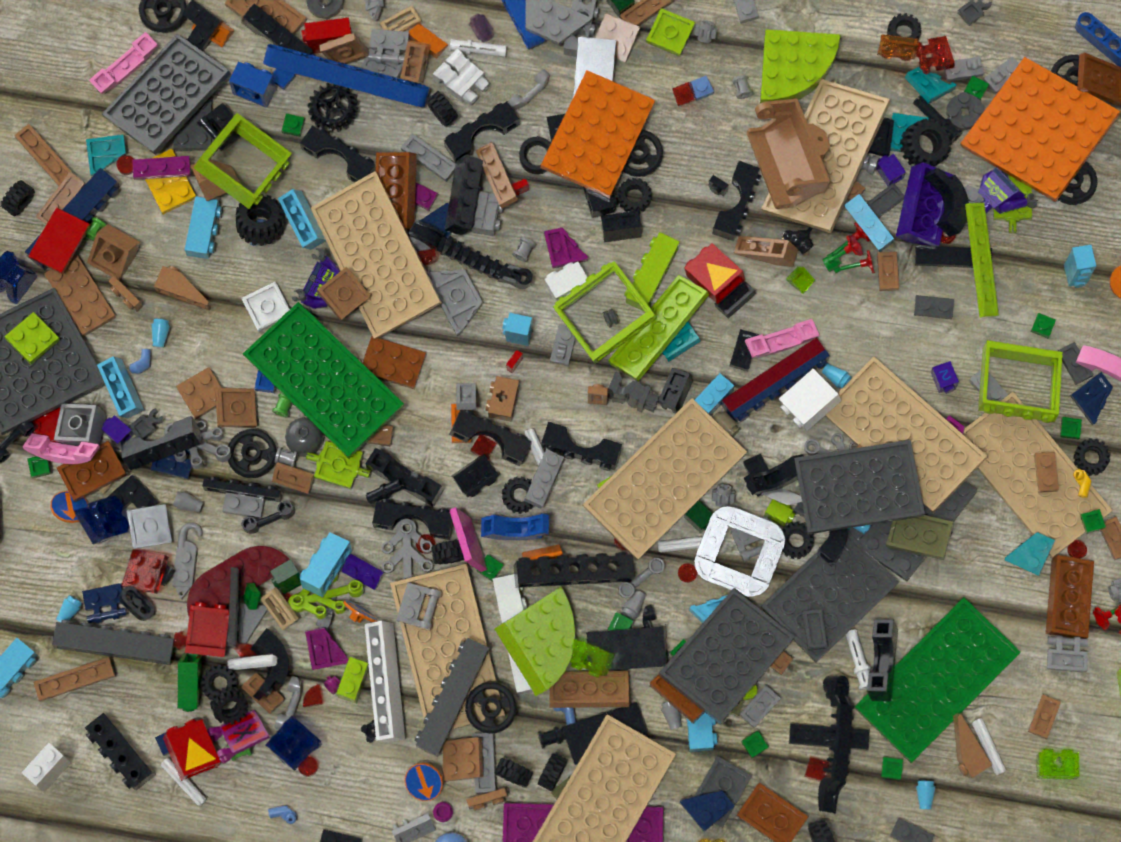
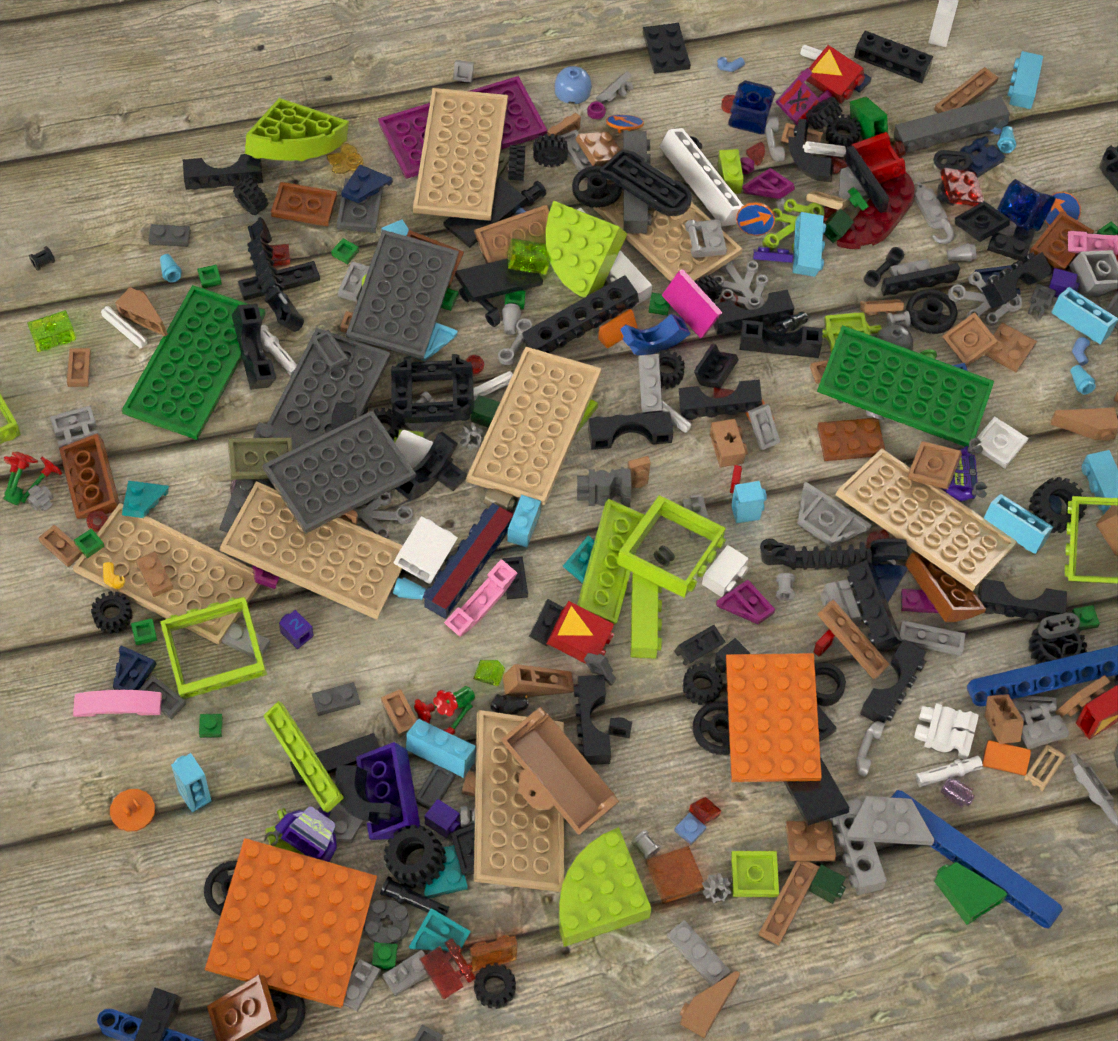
camera: 150 degrees right, 15 degrees down
black tyre [426,91,458,127] -> none
black hinge [658,368,693,414] -> none
none -> dark grey plate [584,653,616,686]
none -> black piece [600,149,692,216]
none -> clear orange plate [646,846,704,904]
none -> dark grey beam [1038,613,1080,639]

